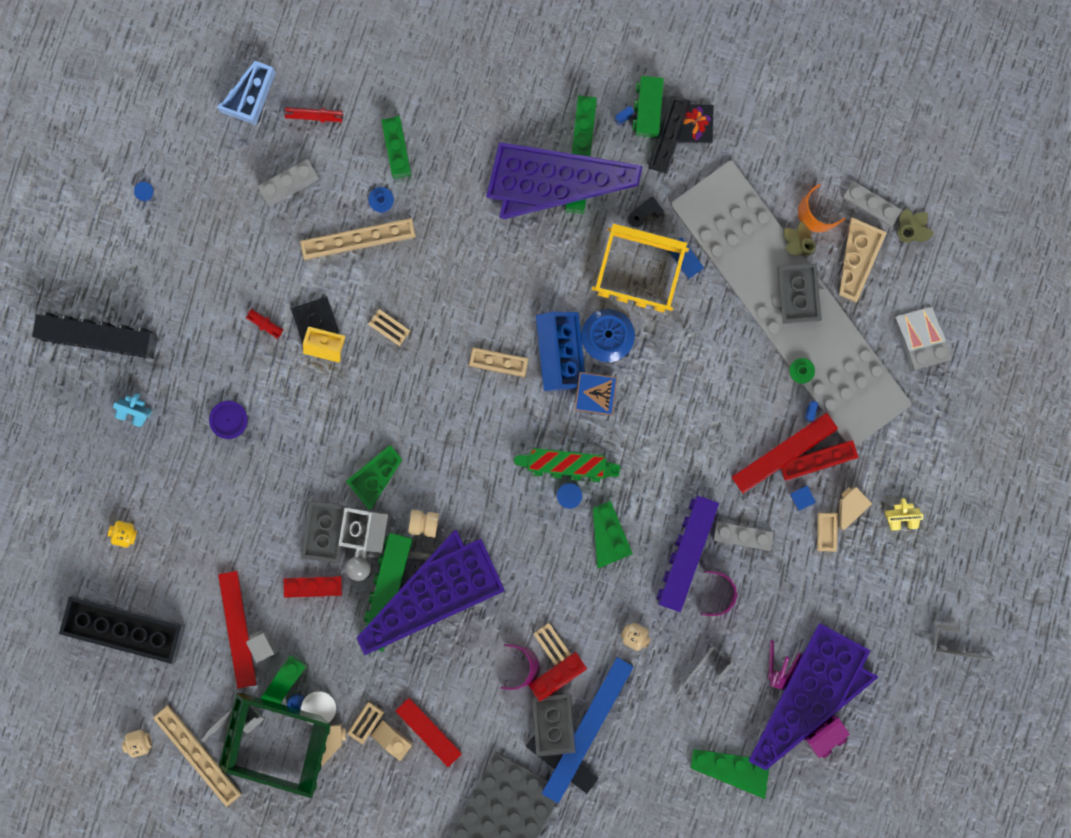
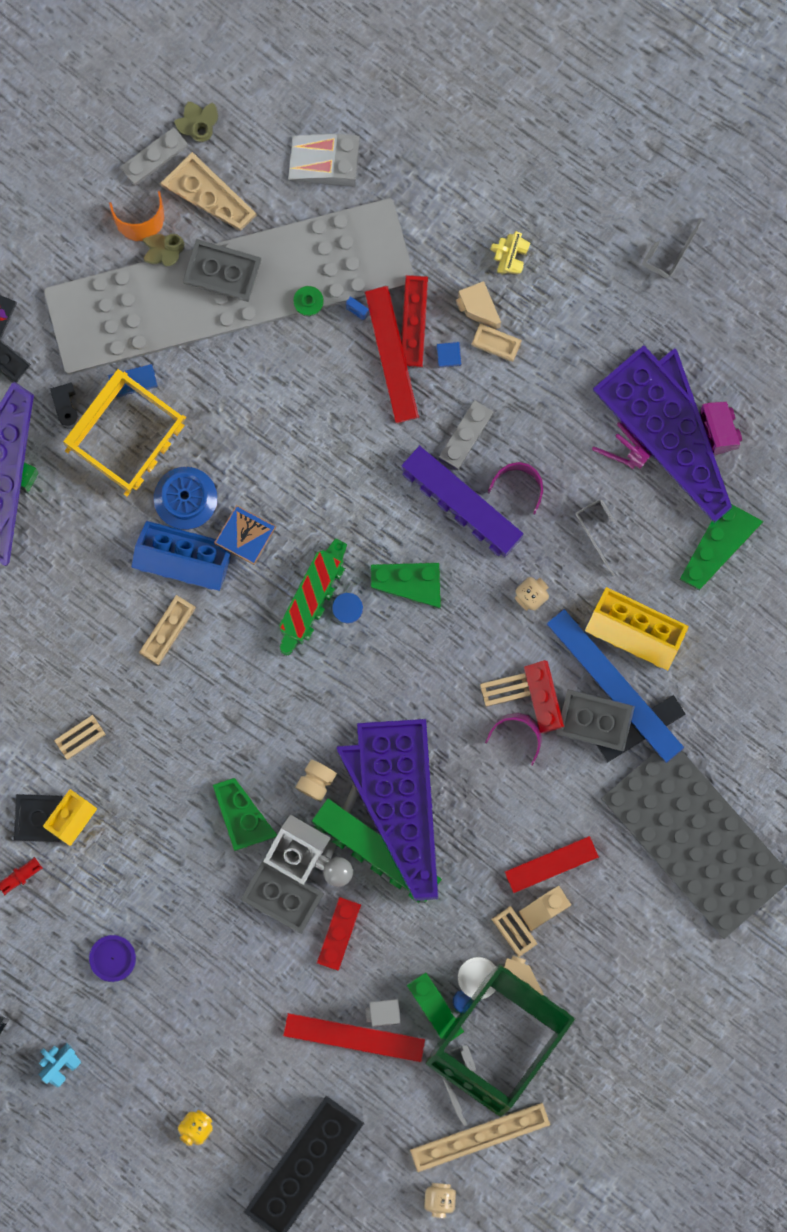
camera: 70 degrees left, 5 degrees down
none -> yellow slope [585,587,689,671]

